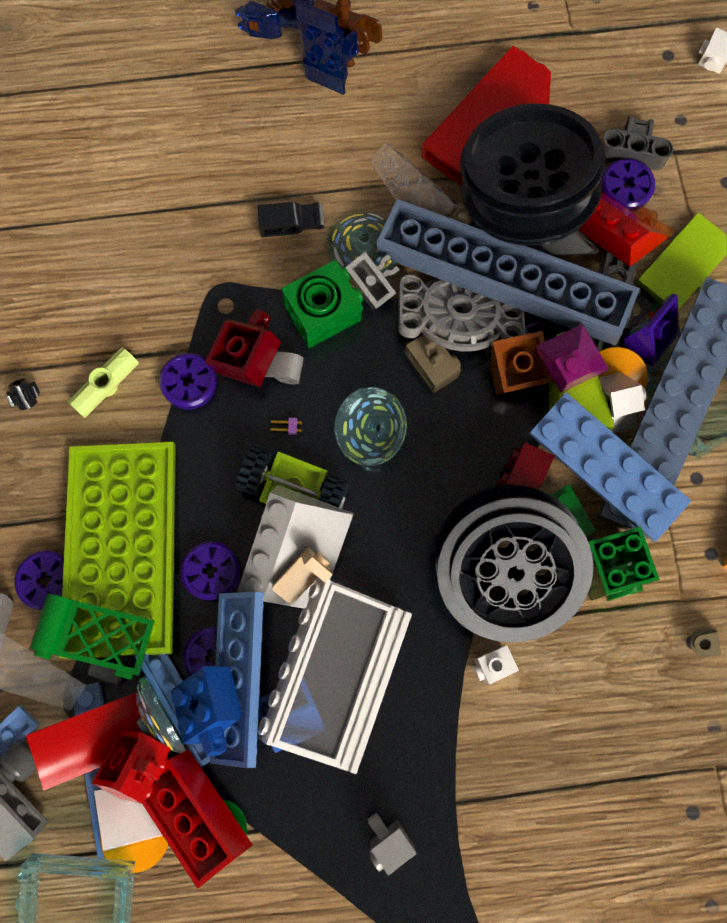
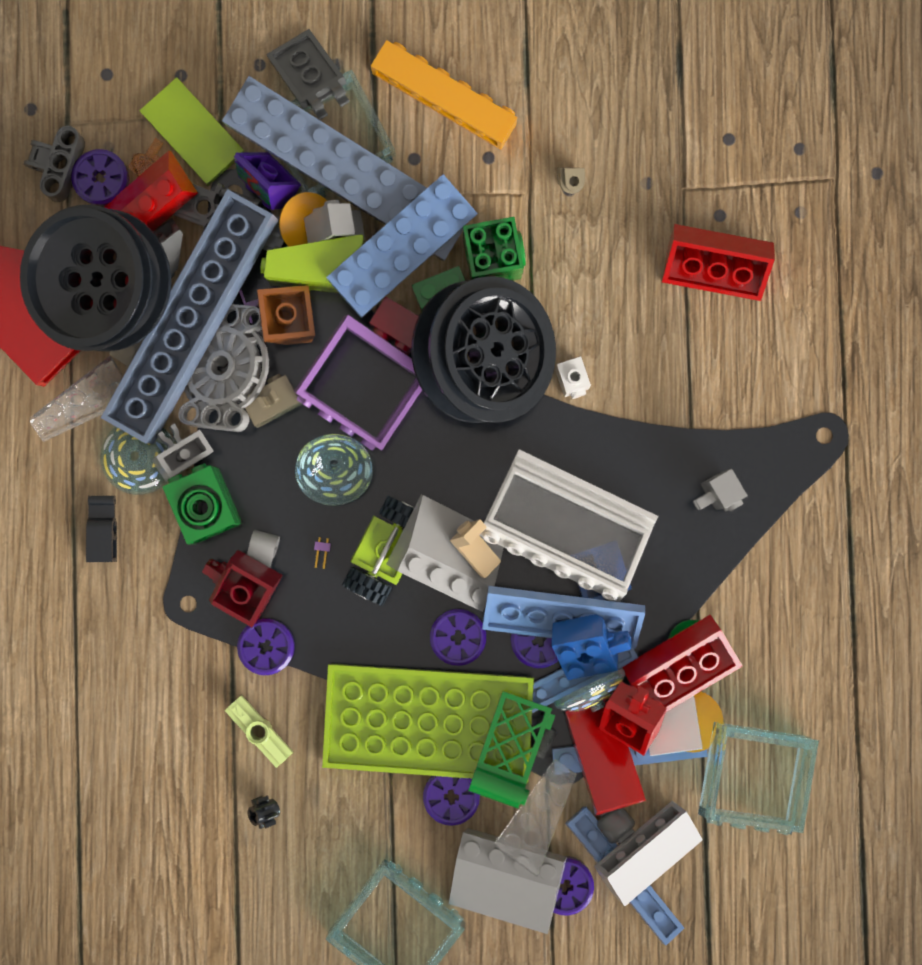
camera: 85 degrees left, 10 degrees up
magenta slope [536,324,608,393] -> none
none -> medium lavender window [294,315,422,451]
none -> red slope [662,224,775,301]

